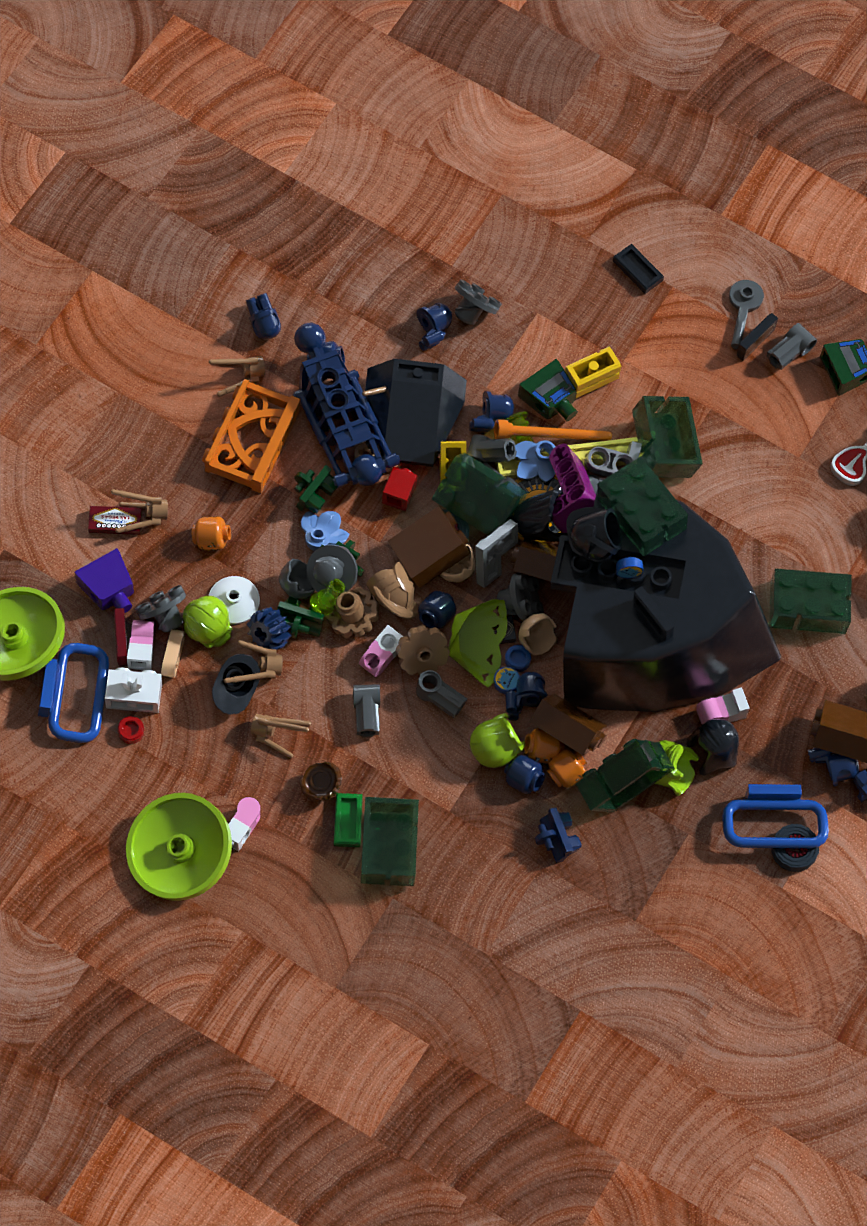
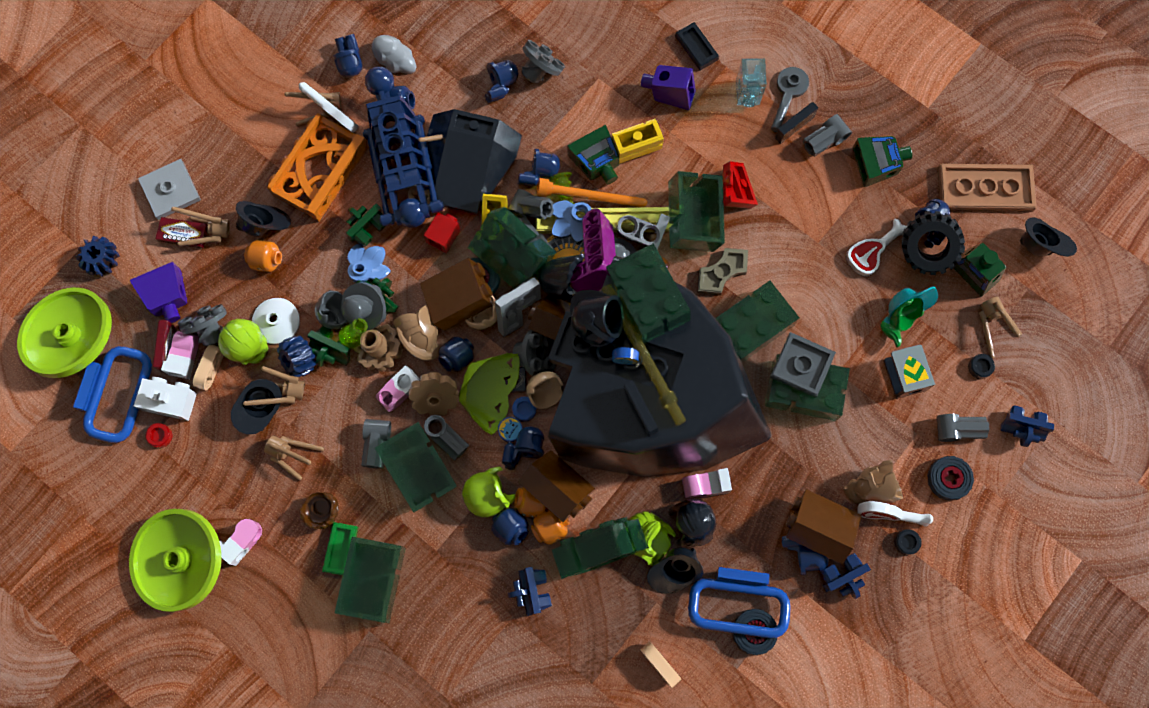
camera: 15 degrees right, 10 degrees up
none -> dark blue gear [75,236,120,277]
none -> light grey plate [138,159,201,220]
none -> black piece [235,201,291,237]
none -> white piece [298,82,359,133]
none -> light grey arm [372,35,417,74]
none -> clear green piece [375,421,457,513]
none -> clear yellow bar [602,284,686,426]
none -> light nougat beam [640,641,682,688]
none -> dark purple torso [641,65,696,110]
none -> black piece [647,547,704,594]
none -> dark tan tile [697,248,748,295]
none -> clear green piece [715,280,800,362]
none -> red wing [723,161,758,209]
none -> clear light blue brick [736,58,767,107]
none -> dark grey tile [770,332,836,398]

